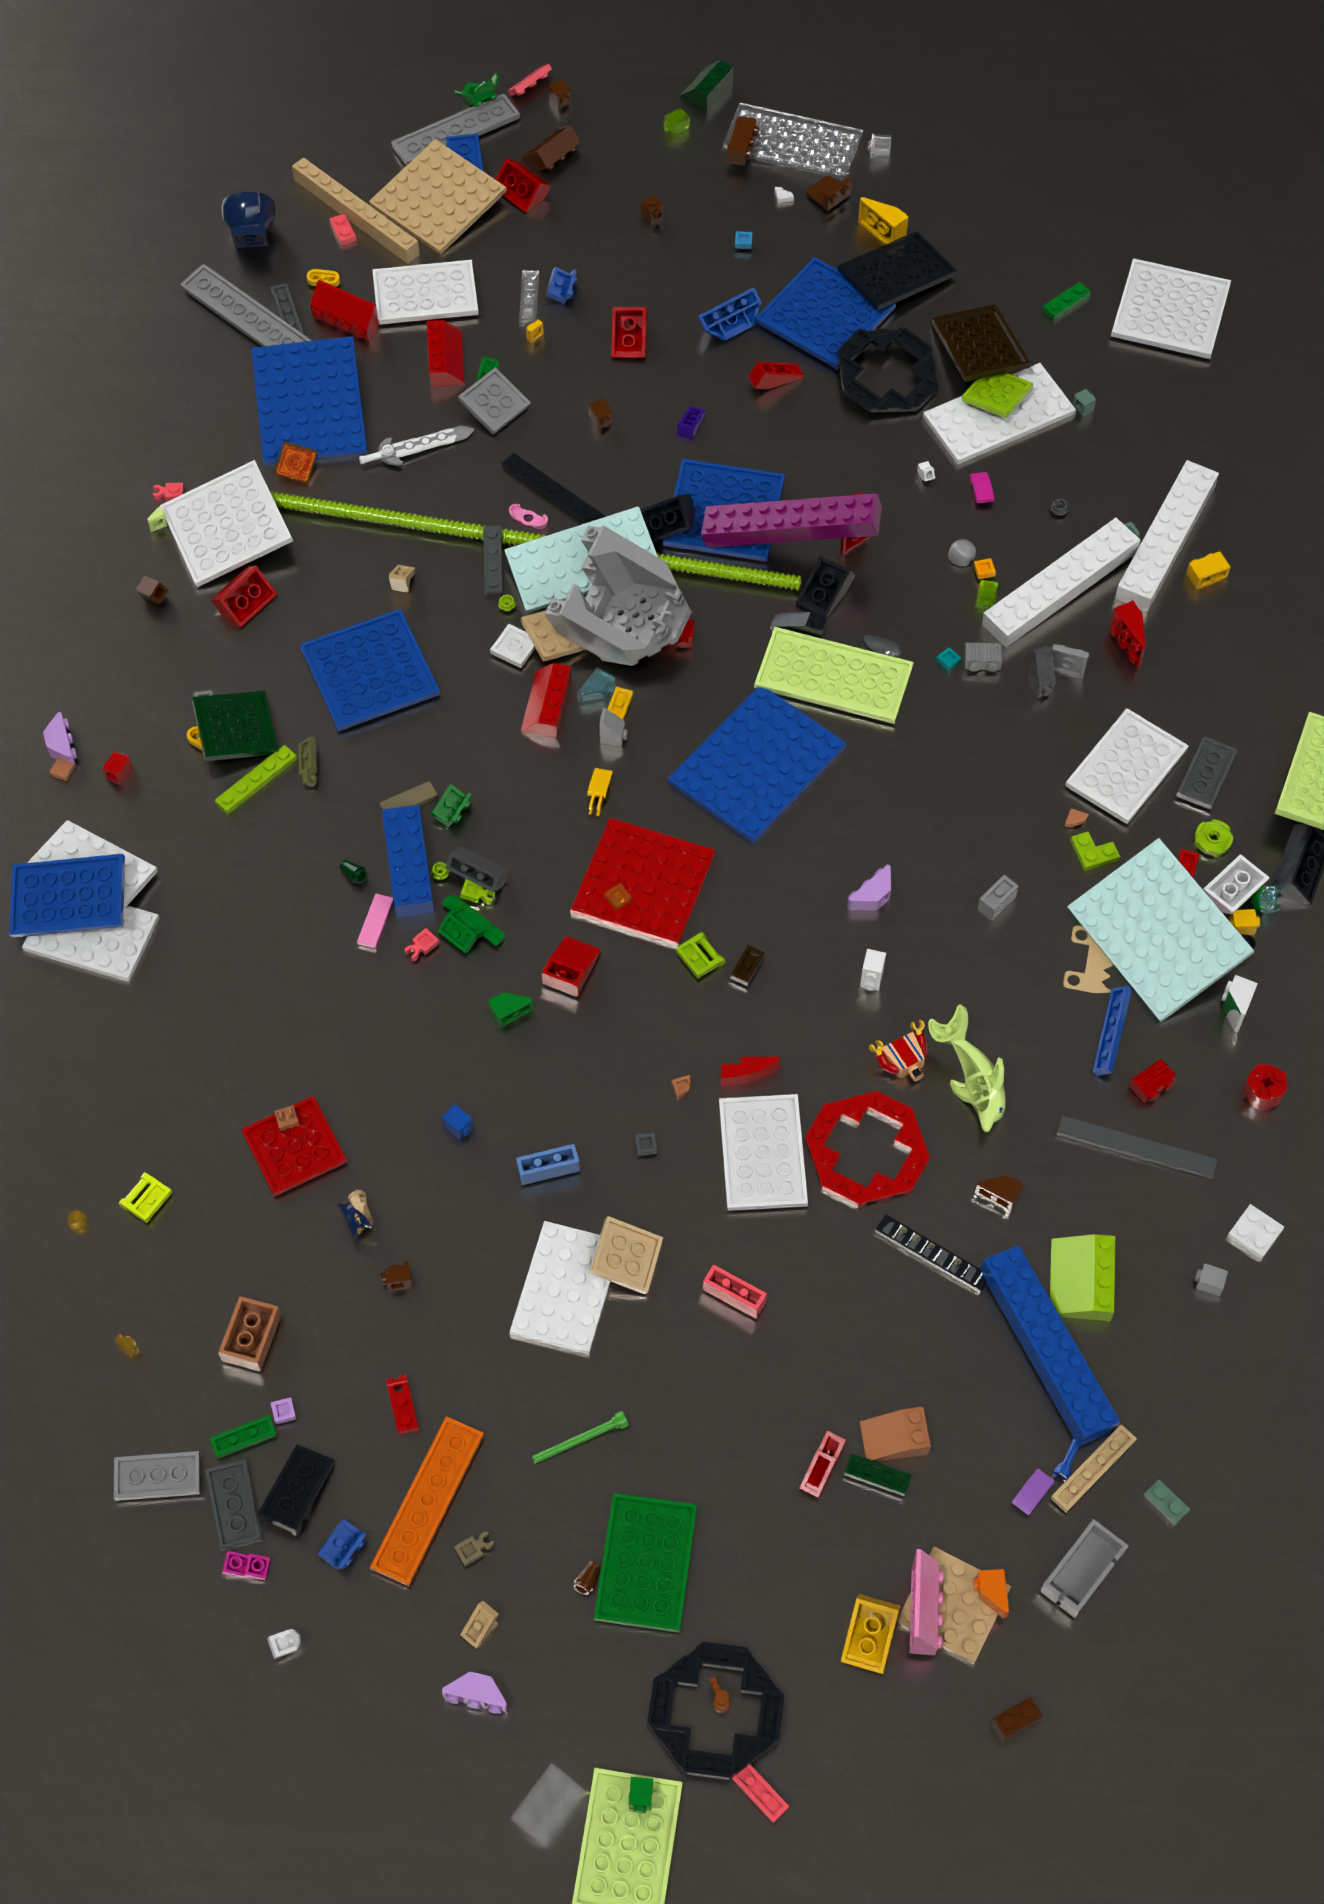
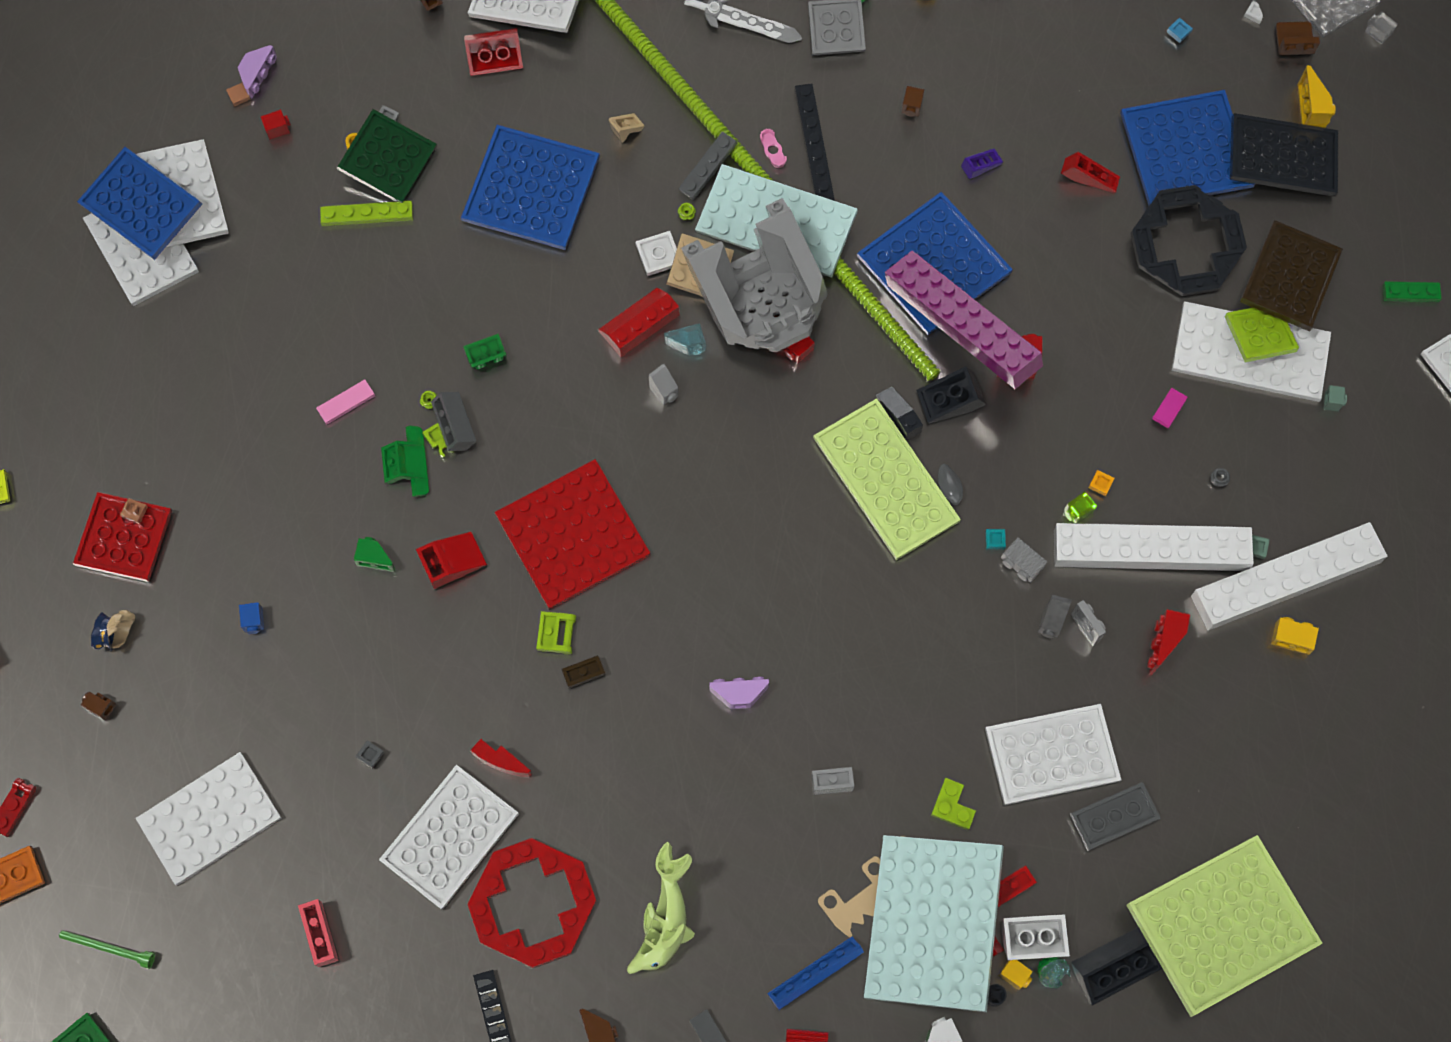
camera: 40 degrees right, 10 degrees up
olive hinge [298,736,317,787] -> none
dark green cone [339,860,367,884] -> none
dark tan tile [379,781,438,810] -> none
blue brick [382,805,434,918] -> none
coral plate [404,928,439,961] -> none
medium blue brick [516,1144,580,1185] -> none
yellow arm [587,768,613,816] -> none
tan plate [589,1216,663,1294] -> none
clear yellow plate [605,884,631,910] -> none
yellow plate [608,687,633,720] -> none
red slope [611,307,648,358] -> none
black slope [640,494,695,543] -> none
blue plate [668,687,846,844] -> none
nougat tile [671,1075,691,1100] -> none
blue wedge [697,287,762,341] -> none
white brick [860,949,886,991] -> none
torso [869,1020,927,1081] -> none
white piece [917,461,935,481] -> none
light grey hair [948,539,976,566] -> none
nougat tile [1065,808,1089,828] -> none
lime plate [1194,820,1233,857] -> none

